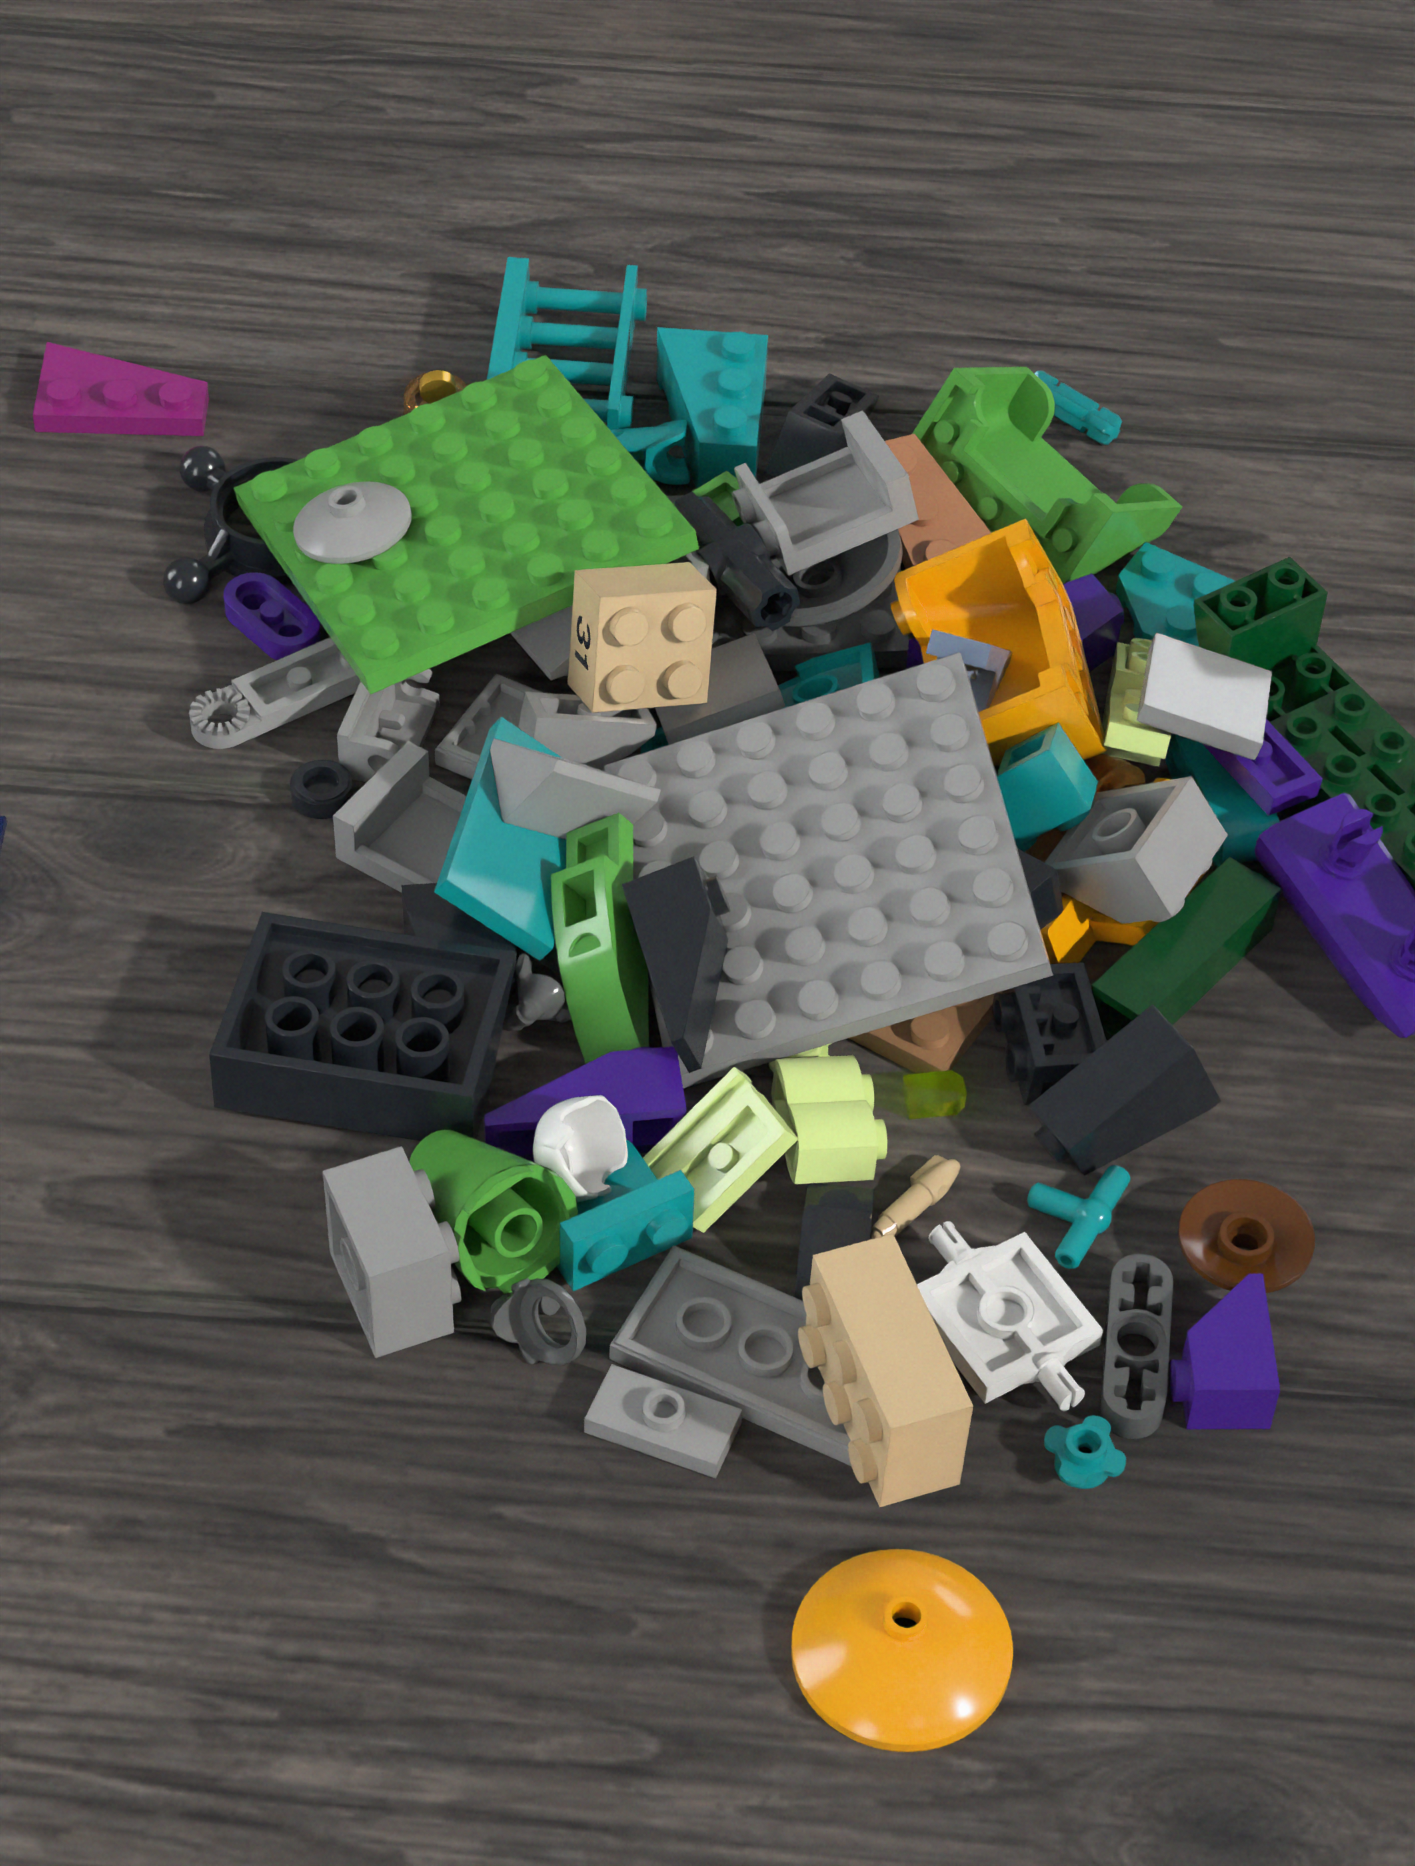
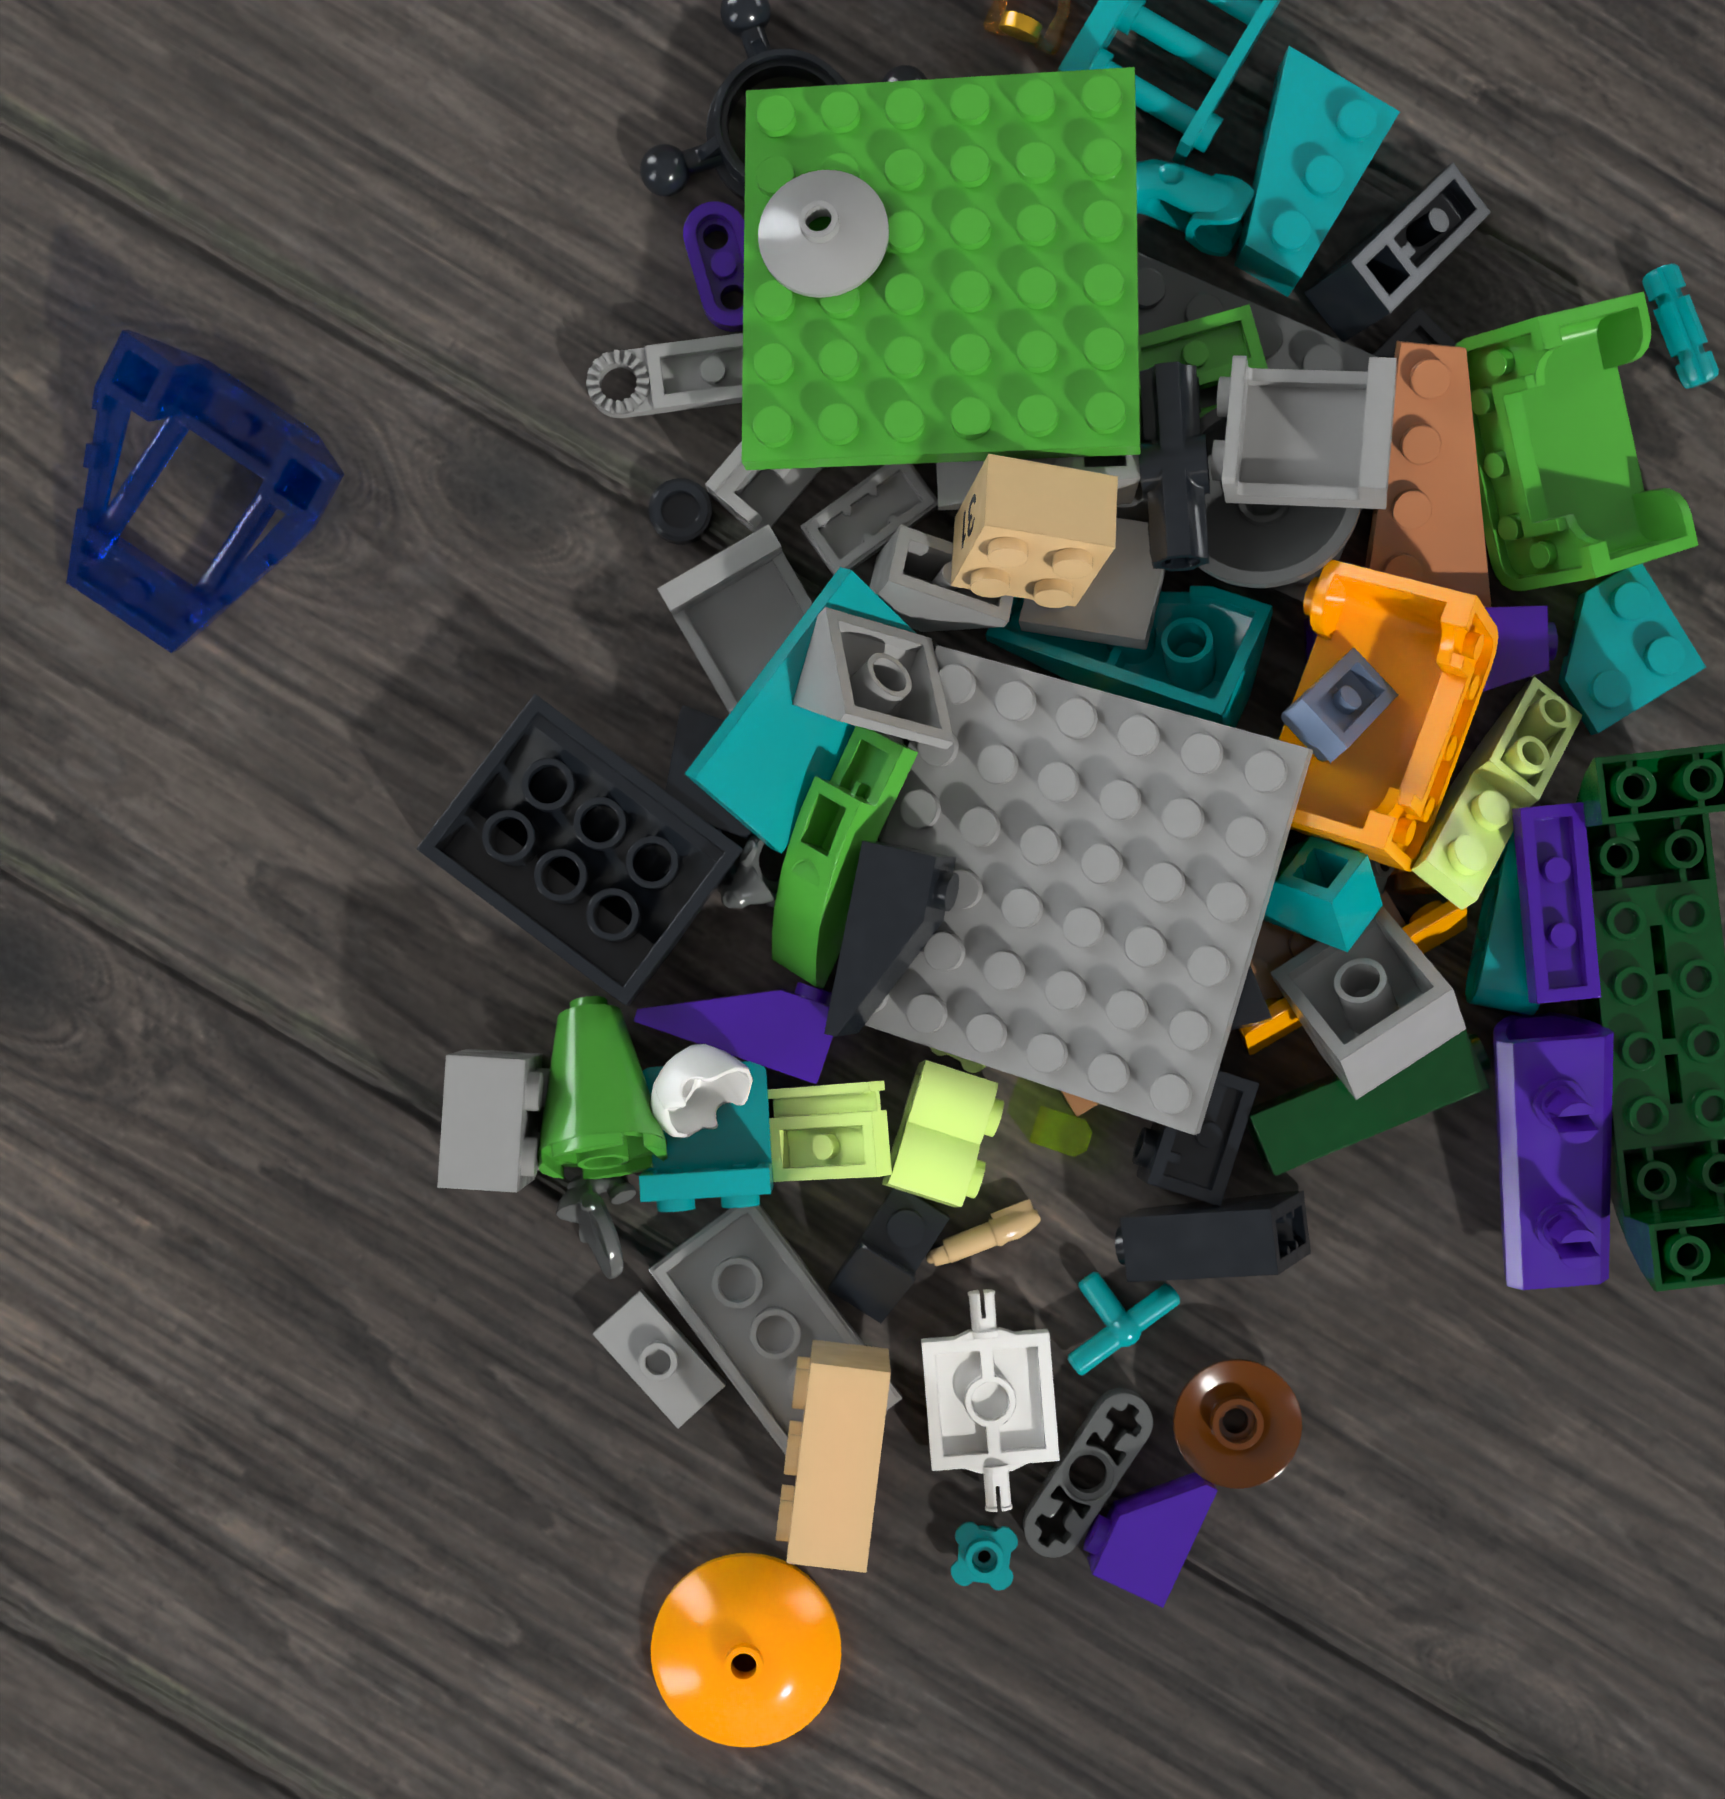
camera: 30 degrees right, 40 degrees up
tile [1136,633,1272,760] -> none

